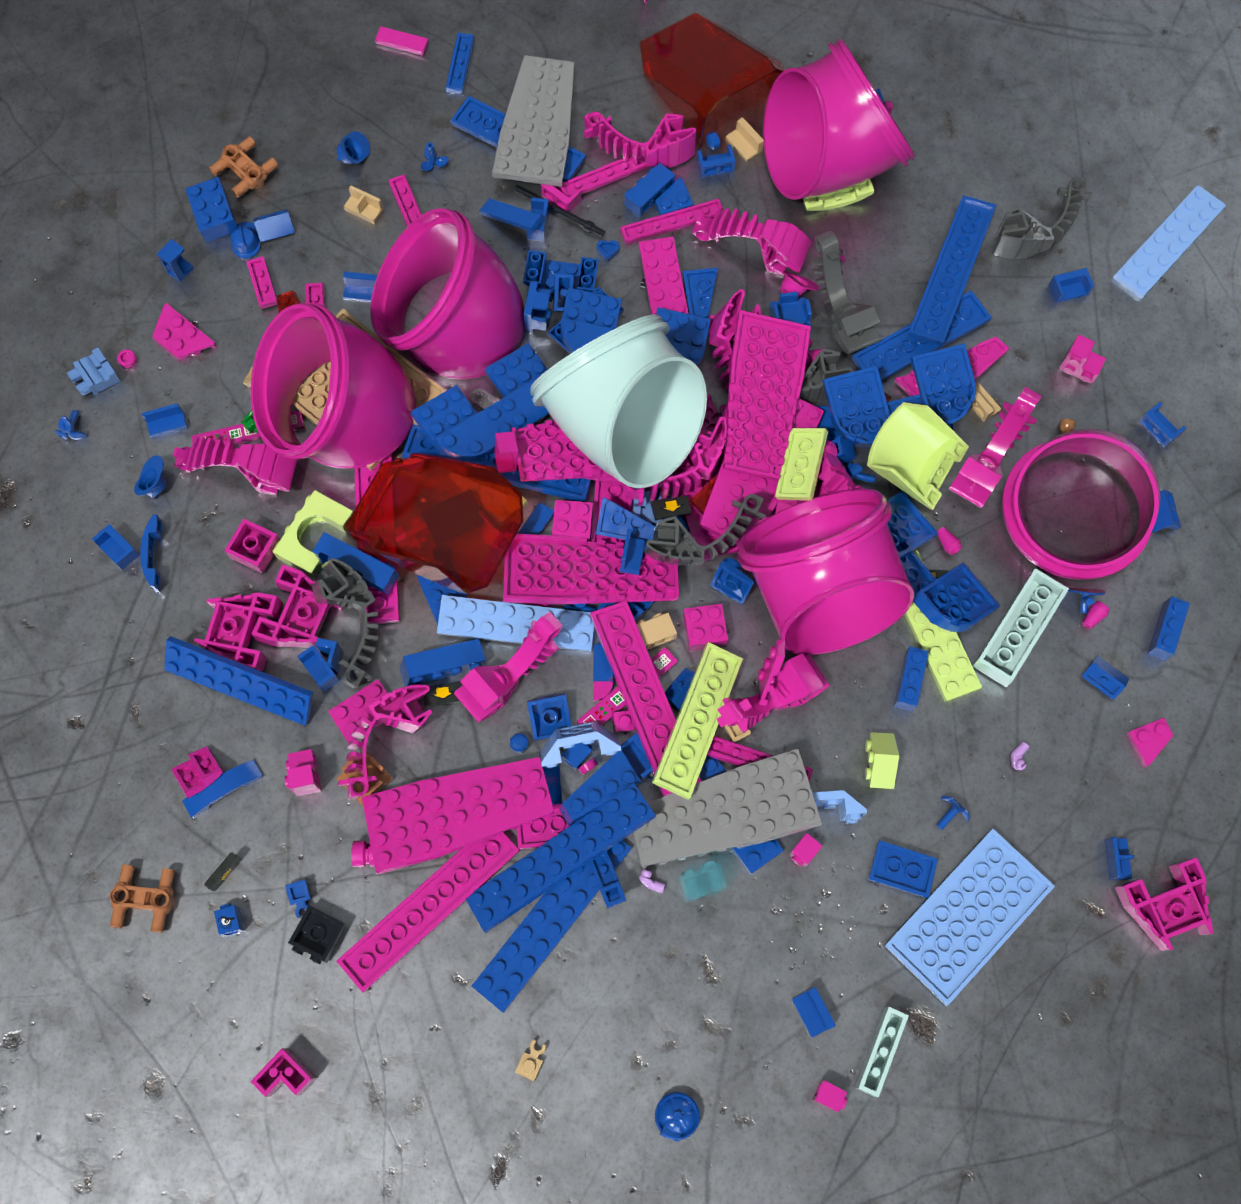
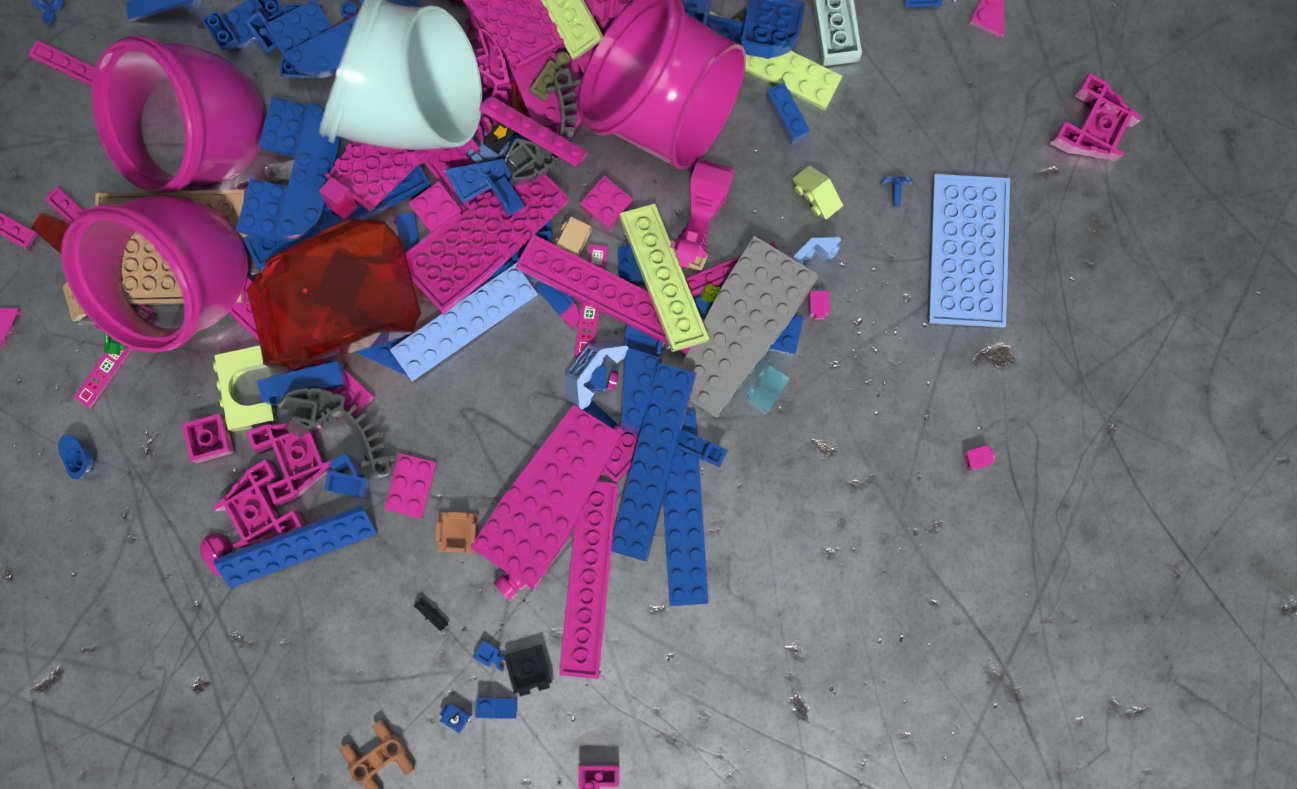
camera: 40 degrees left, 10 degrees up
blue panel [92,524,139,570] -> none
blue slope [140,514,163,592] -> none
blue panel [142,403,188,438] -> none
dark pink slope [171,746,223,799] -> none
dark pink piece [173,437,298,495] -> none
blue slope [182,759,263,818] -> none
pearl dark grey tile [204,852,242,892] -> none
dark pink brick [284,749,322,796] -> none
dark pink piece [337,685,432,799] -> none
blue panel [343,271,377,302] -> none
tan panel [344,186,384,224] -> none
blue wedge [400,639,485,687] -> none
pearl dark grey tile [423,682,462,707] -> none
dark pink piece [454,612,563,723] -> none
blue tile [510,734,529,753] -> none
tan plate [515,1040,546,1081] -> none
blue panel [524,282,553,333] -> none
blue slope [527,693,572,741] -> none
dark pink plate [612,710,634,732] -> none
lavender arm [639,869,666,893] -> none
blue piece [655,1092,700,1142] -> none
blue slope [710,558,754,605] -> none
dark pink wing [757,639,785,706] -> none
blue panel [792,987,836,1037] -> none
light aqua brick [854,1007,909,1098] -> none
blue plate [868,840,938,899] -> none
lavender arm [1011,741,1030,770] -> none
blue panel [1105,837,1134,880] -> none
none -> dark pink piece [200,533,235,577]
none -> black axle [413,598,449,632]
none -> blue slope [475,696,518,719]
none -> dark pink plate [479,96,588,167]
none -> olive plate [528,52,570,102]
none -> clear neon green plate [701,284,721,304]

